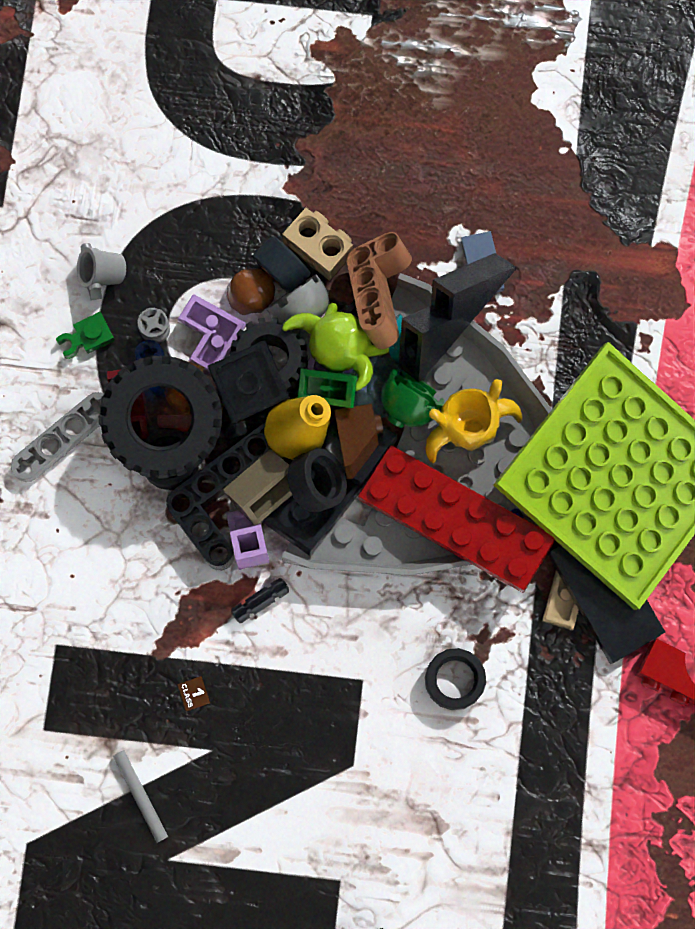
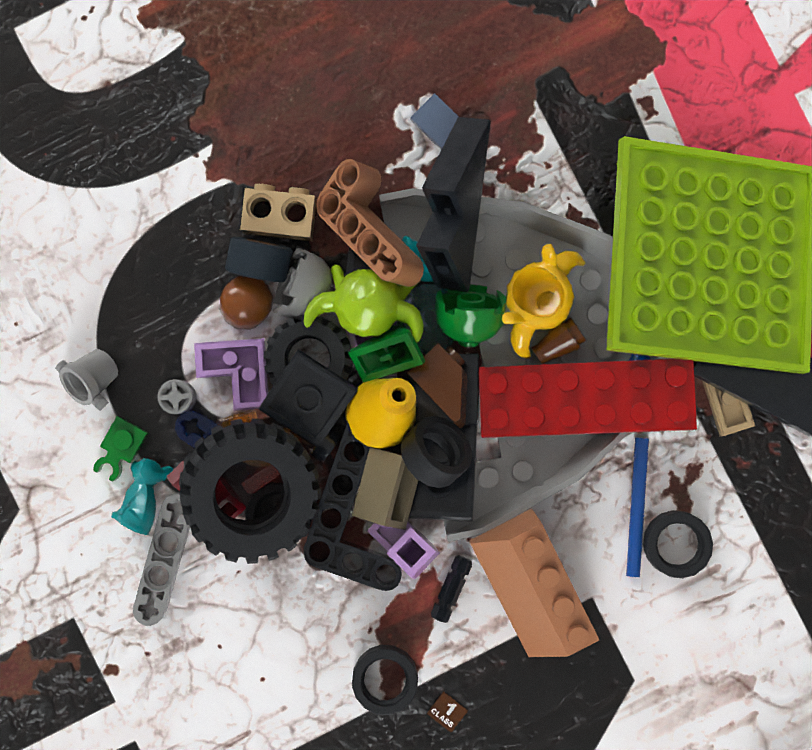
camera: 35 degrees left, 10 degrees up
none -> teal animal [111,458,173,535]
none -> black tyre [352,645,418,715]
none -> nougat slope [469,508,599,657]
none -> reddish brown cone [532,317,587,364]
none -> blue bar [626,438,649,577]

